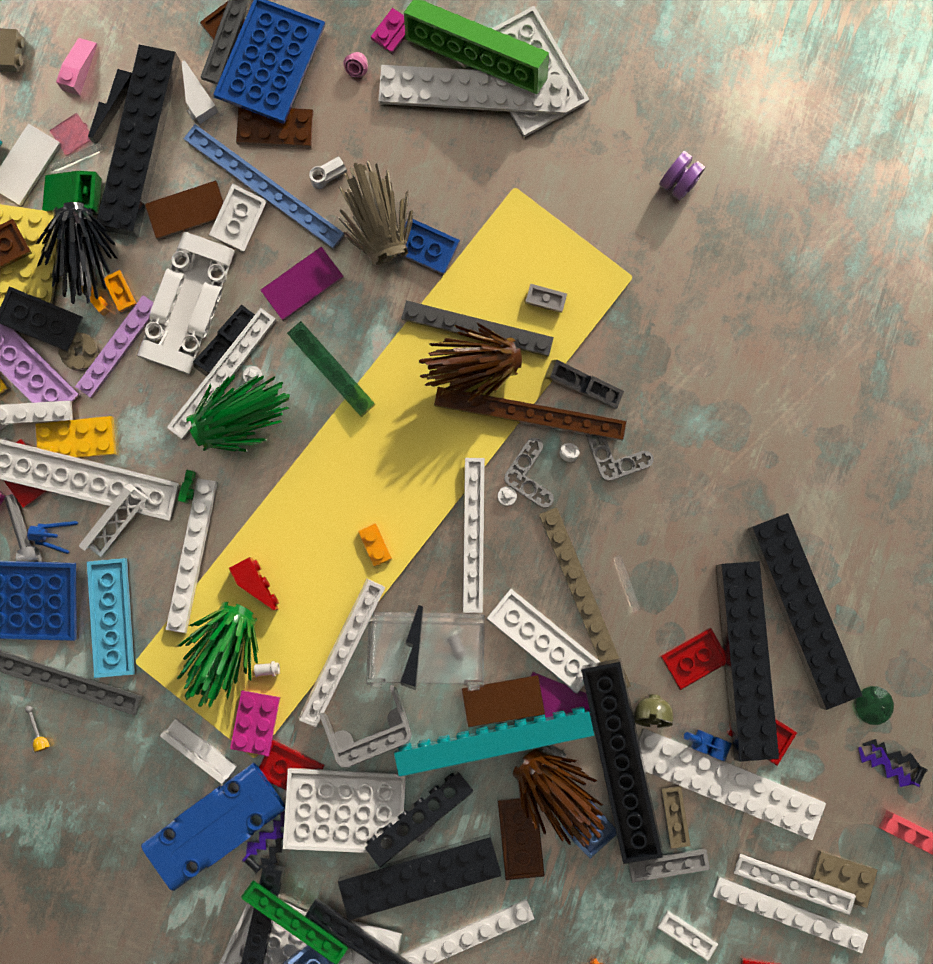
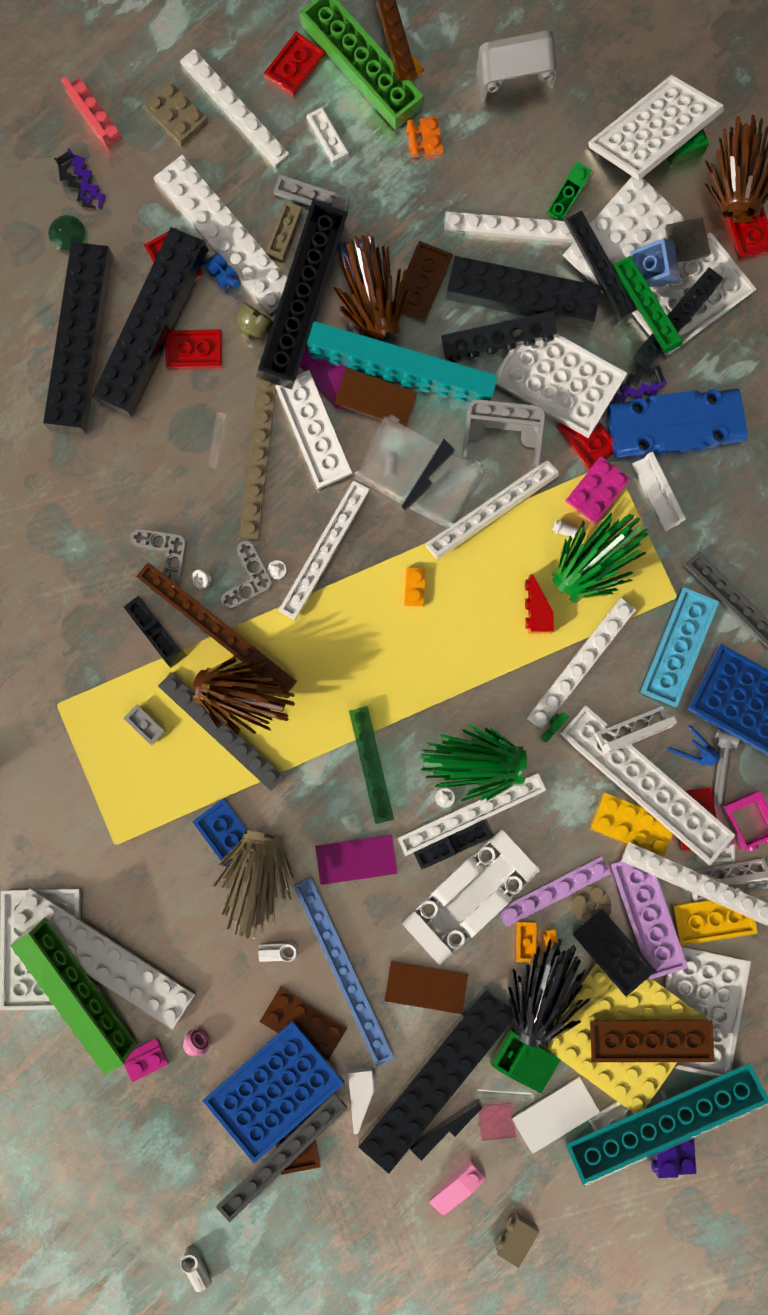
camera: 150 degrees left, 0 degrees up
white plate [209,184,267,252] -> none
white tile [734,854,856,915] -> none

